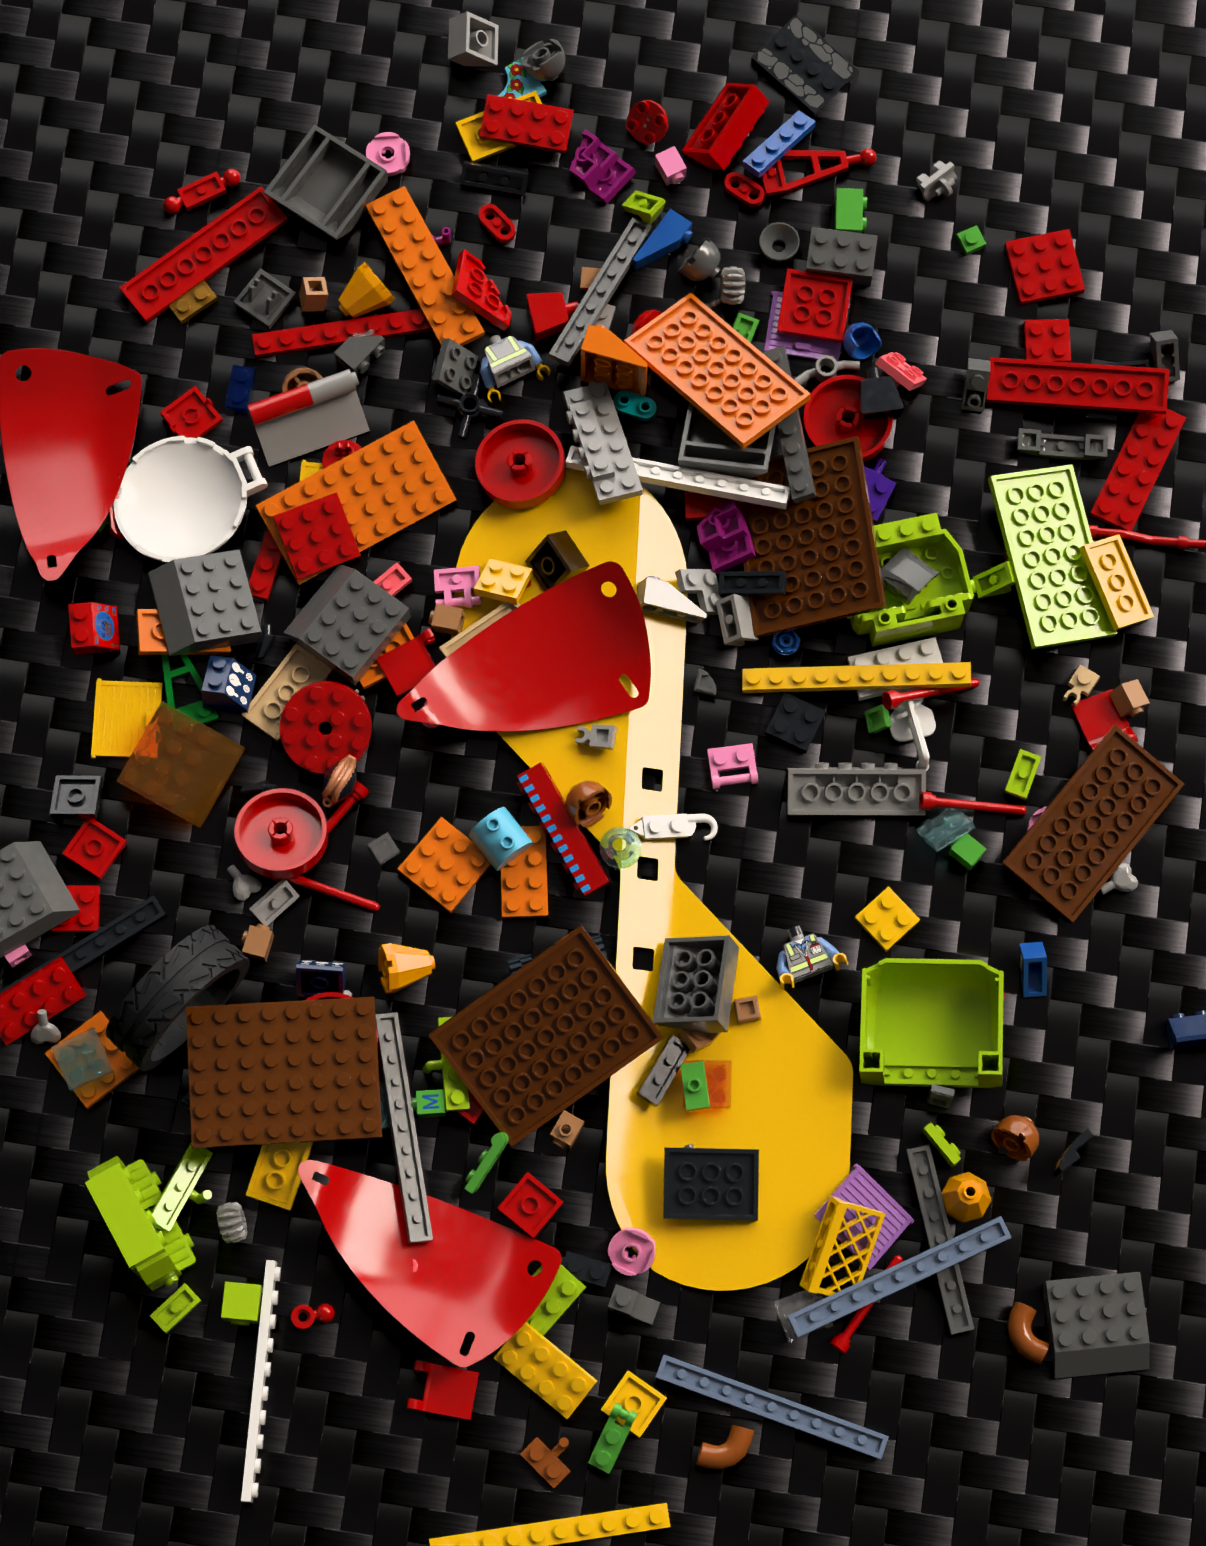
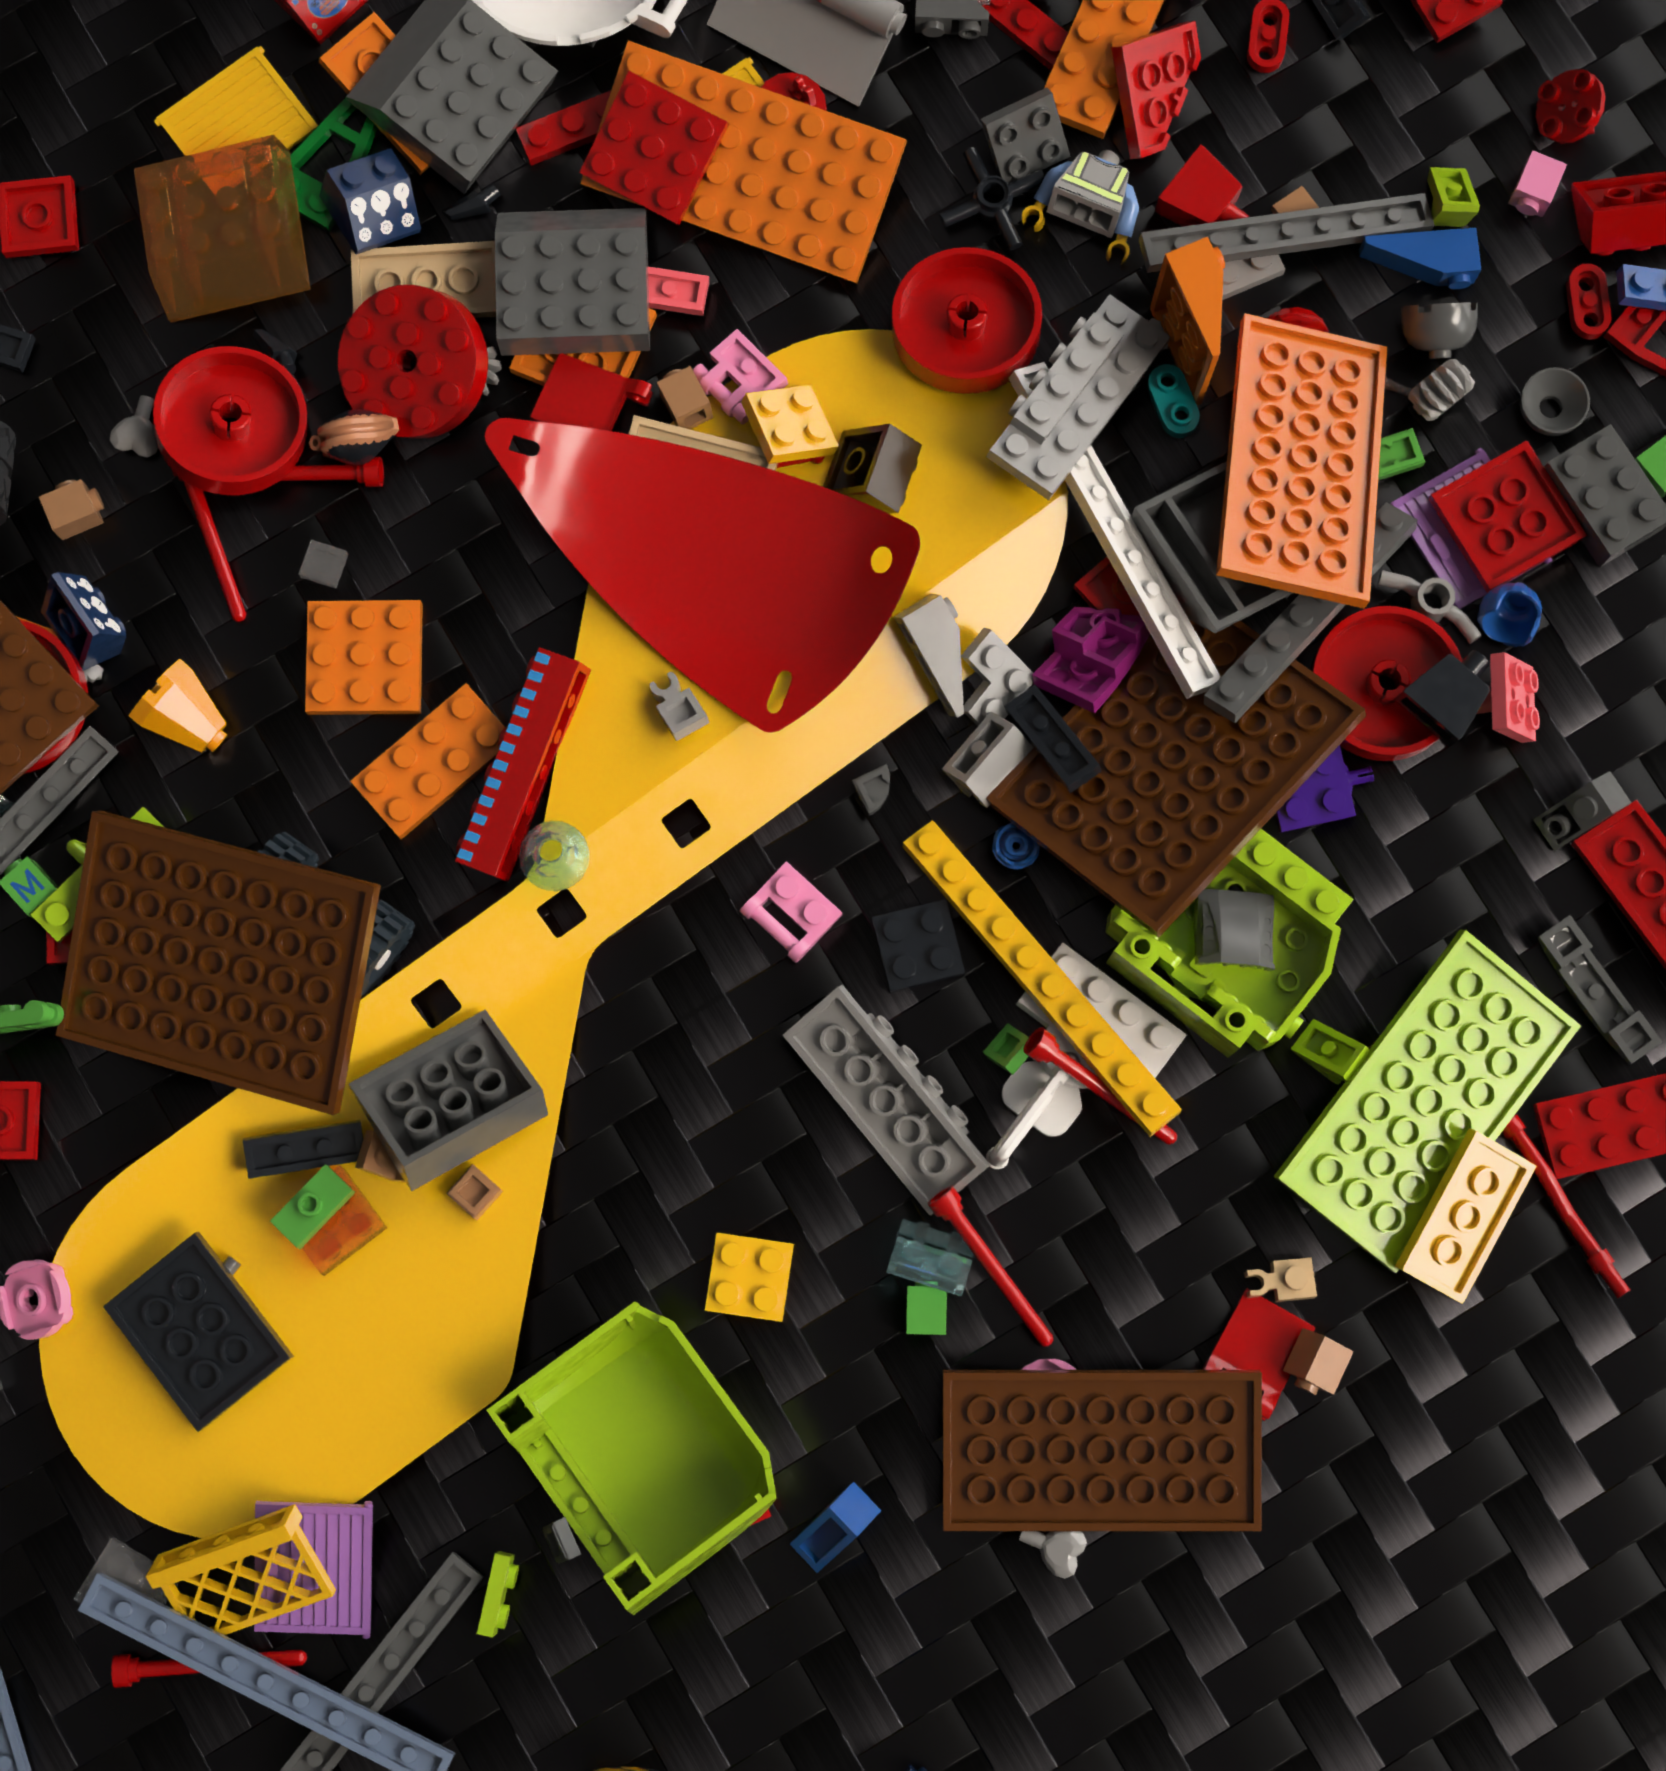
camera: 55 degrees right, 5 degrees up
plate [49,775,103,819] -> none
light grey plate [249,879,300,926] -> none
medium azure brick [469,807,534,871] -> none
medium nougat brick [550,1110,584,1149] -> none
dark orange cylinder [565,780,612,827] -> none
magenta slope [569,129,636,204] -> none
white plate [628,814,718,841] -> none
torso [776,926,848,990] -> none
light orange cone [941,1172,991,1223] -> none
dark orange cylinder [991,1115,1039,1161] -> none
lime plate [1004,749,1041,800] -> none

